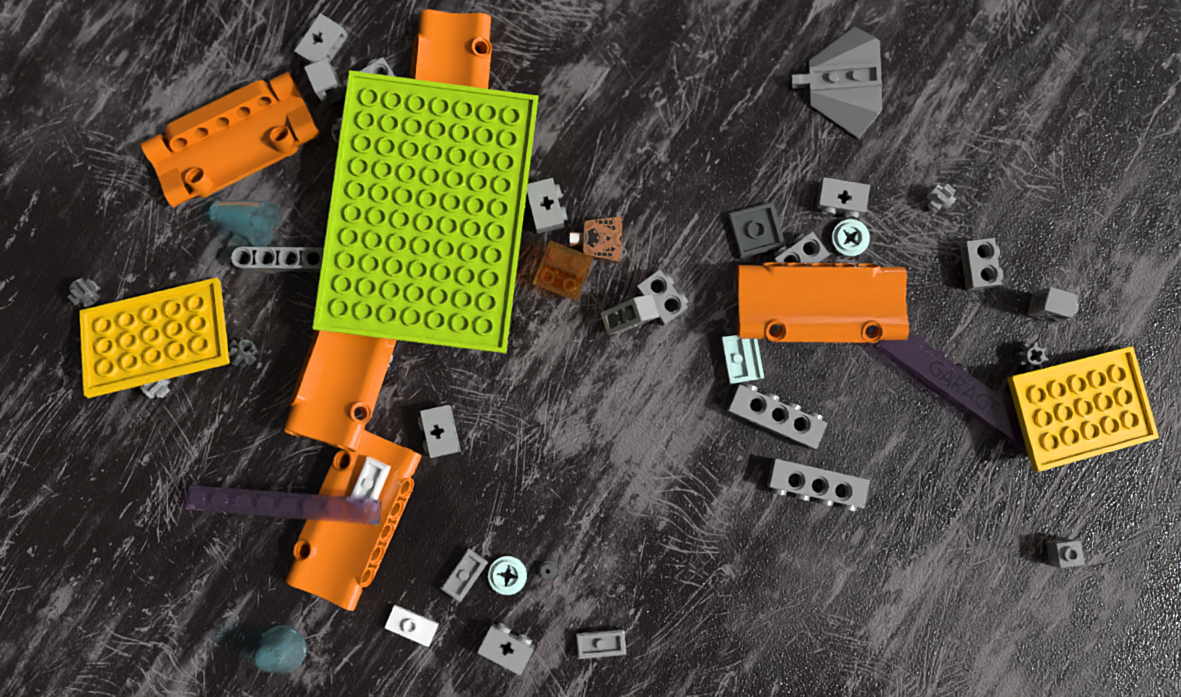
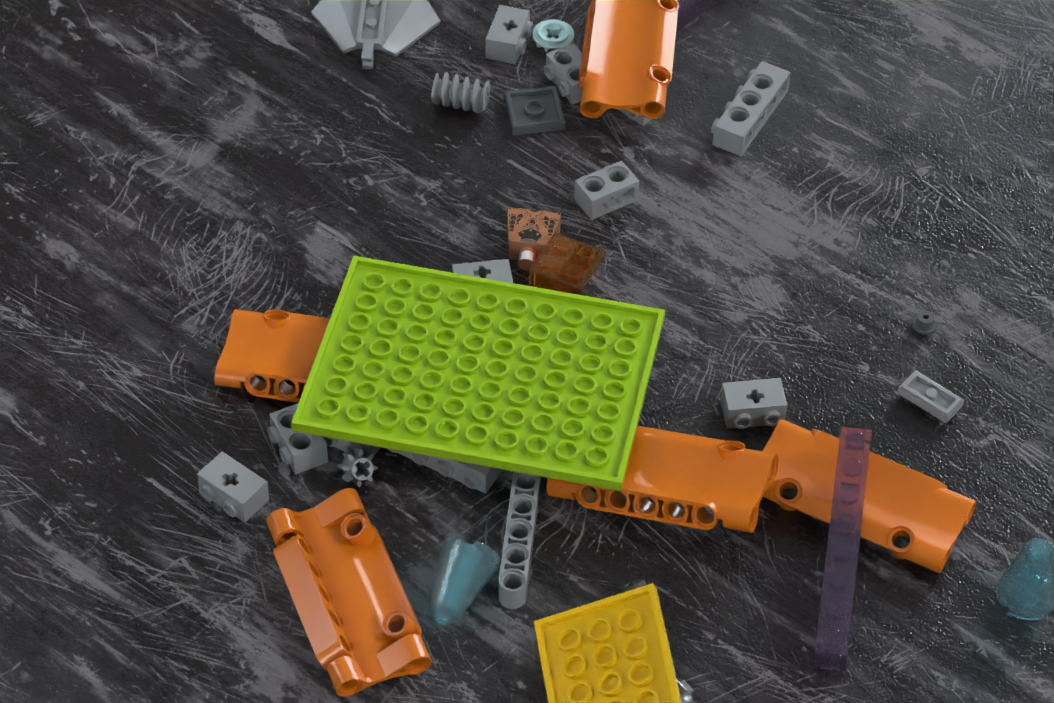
camera: 85 degrees left, 35 degrees down
light grey brick [305,58,346,106] -> none
white plate [349,457,391,511] -> none
white plate [385,605,439,647] -> none
light grey brick [477,623,535,675] -> none
light aqua gear [488,556,527,595] -> none
light grey plate [576,629,626,659] -> none
light grey brick [601,294,660,335] -> none
light aqua plate [721,335,764,384] -> none
light grey brick [767,459,870,511] -> none
none -> light grey piece [431,72,490,113]

